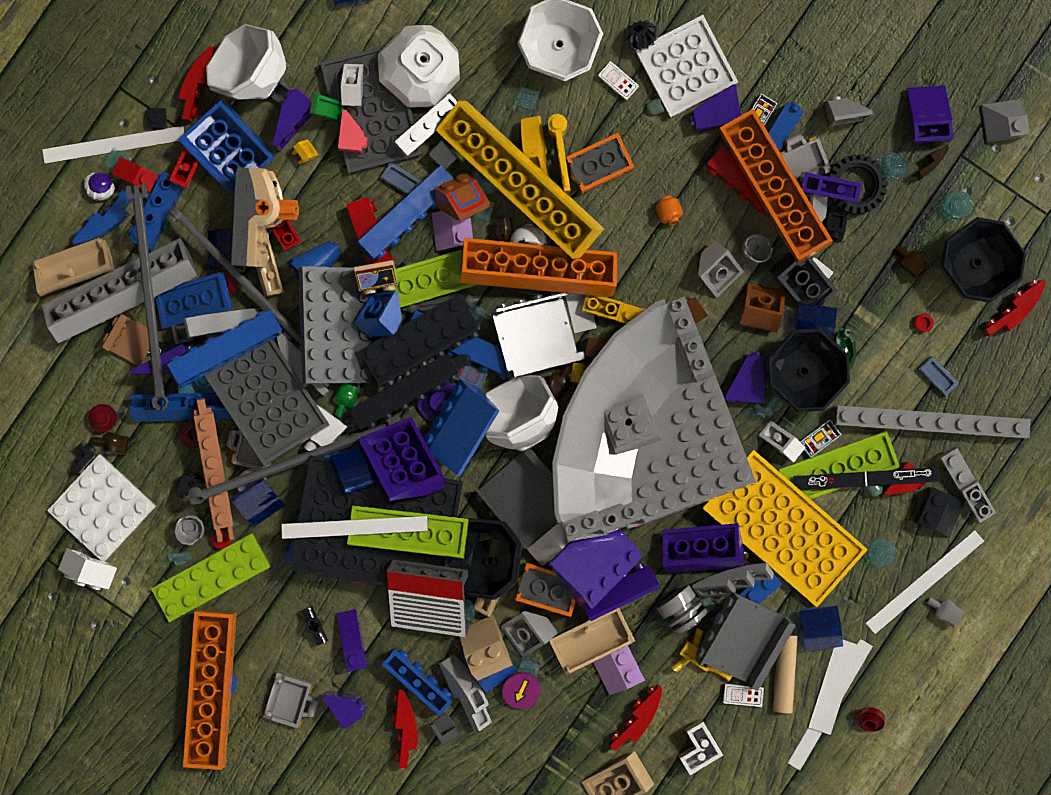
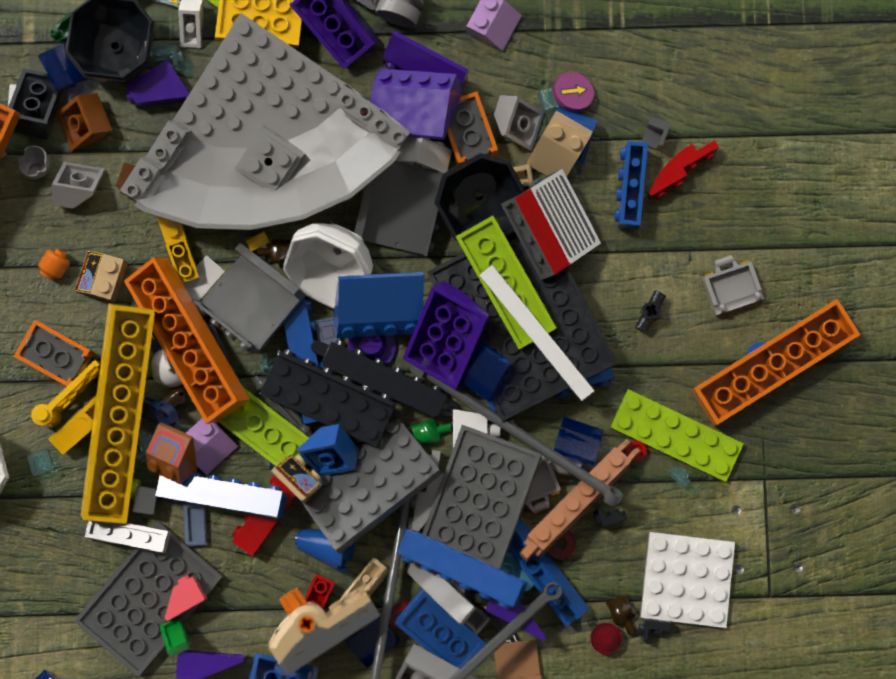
camera: 125 degrees left, 5 degrees down
white brick [58,548,117,590] -> none
light grey hair [174,515,204,545] -> none
yellow tile [292,139,319,164] -> none
dark purple slope [323,690,367,729] -> none
dark purple slope [337,609,368,672] -> none
white slope [341,64,363,106] -> none
white rock [378,25,460,107] -> none
light grey slope [439,654,492,732] -> none
tan container [549,608,635,675] -> none
reddish brown brick [584,337,608,359] -> none
none -> tan slope [75,251,128,303]
none -> dark blue piece [141,396,178,426]

